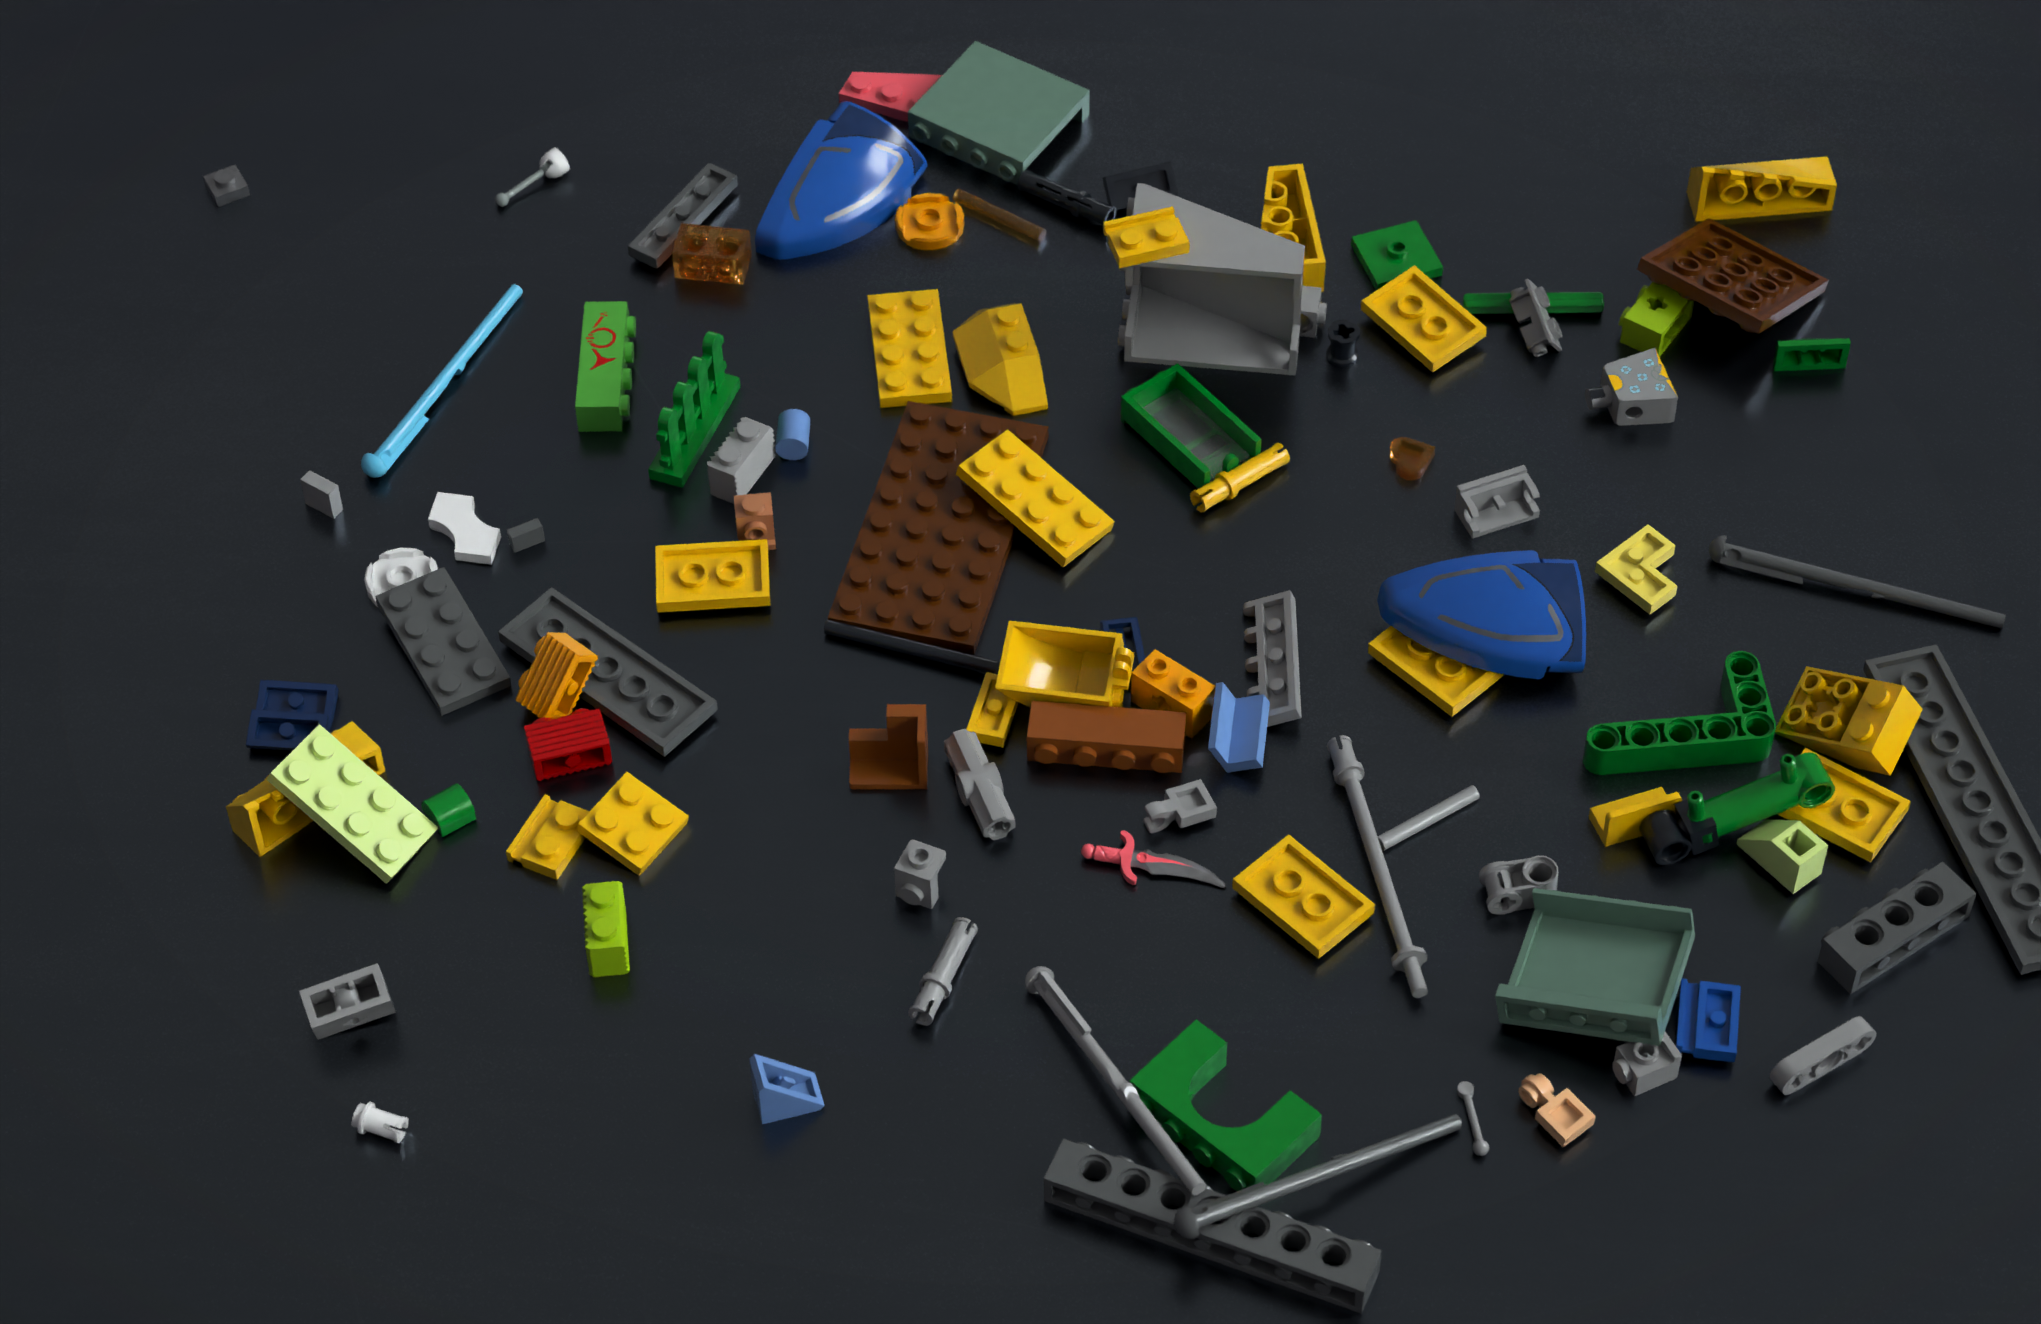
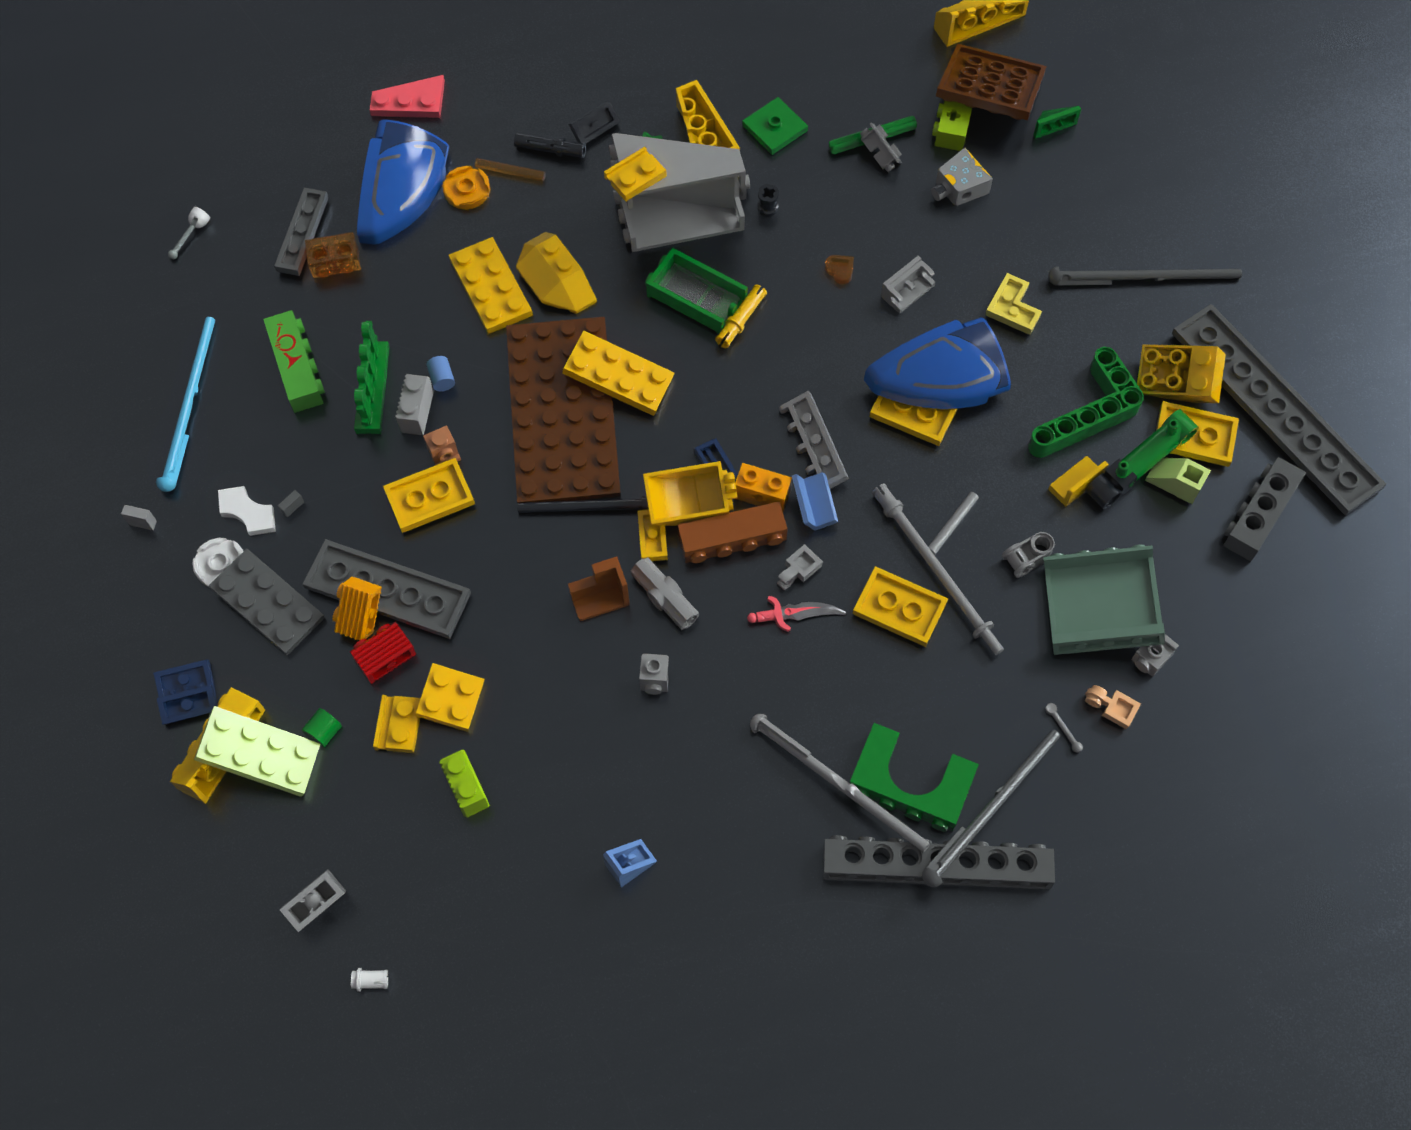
camera: 20 degrees left, 15 degrees up
sand green panel [908,41,1089,185] -> none
light grey pin [908,917,978,1025] -> none
yellow plate [1361,265,1487,373] -> none
blue plate [1675,978,1741,1063] -> none
light grey beam [1769,1016,1876,1095] -> none

